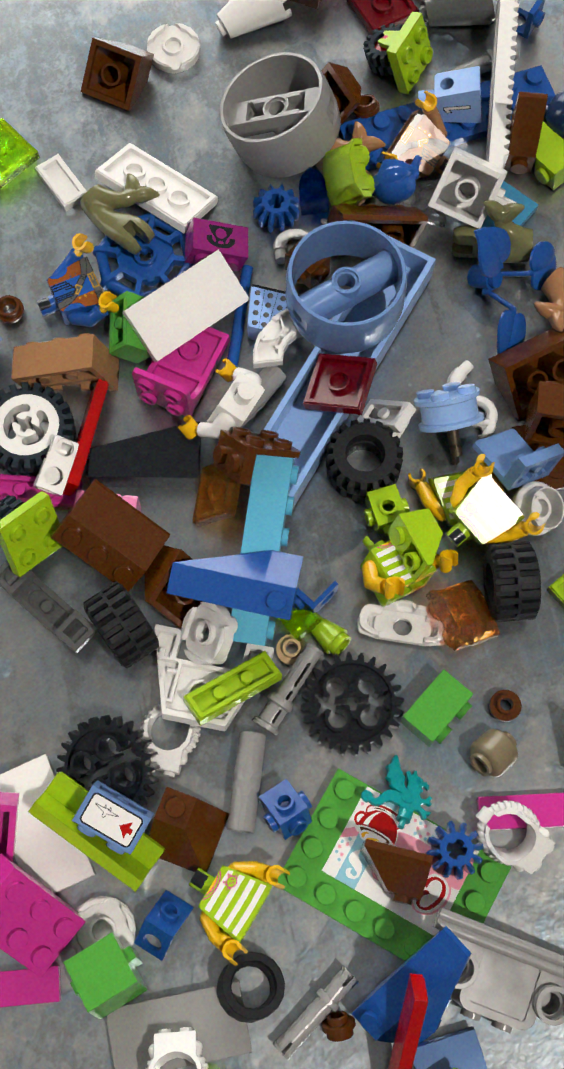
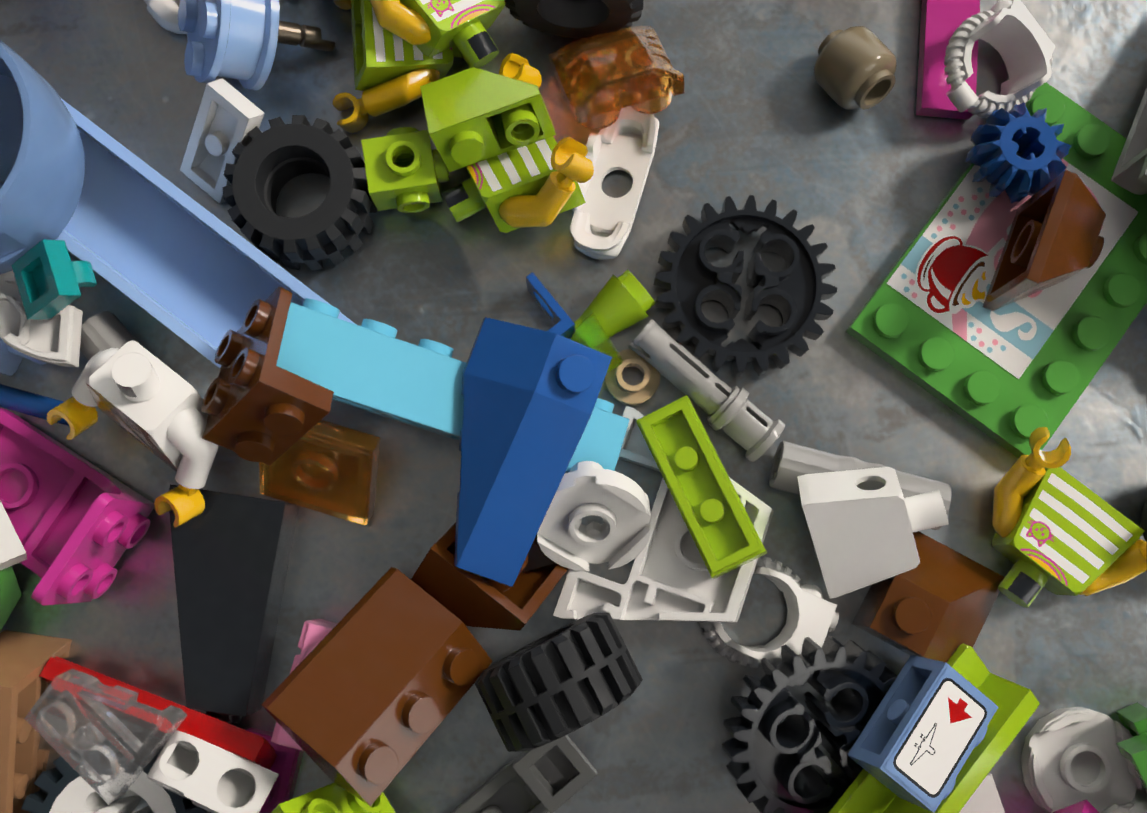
camera: 85 degrees left, 10 degrees up
blue bracket [134,890,193,961] -> none
blue brick [259,779,312,840] -> none
dark red tile [303,353,377,415] -> none
teal piece [361,755,432,829] -> none
bright green brick [400,669,473,747] -> none
reddish brown plate [489,690,522,722] -> none
none -> teal tile [11,239,97,320]
none -> clear wing [24,669,188,805]
none -> white torso [797,467,949,599]

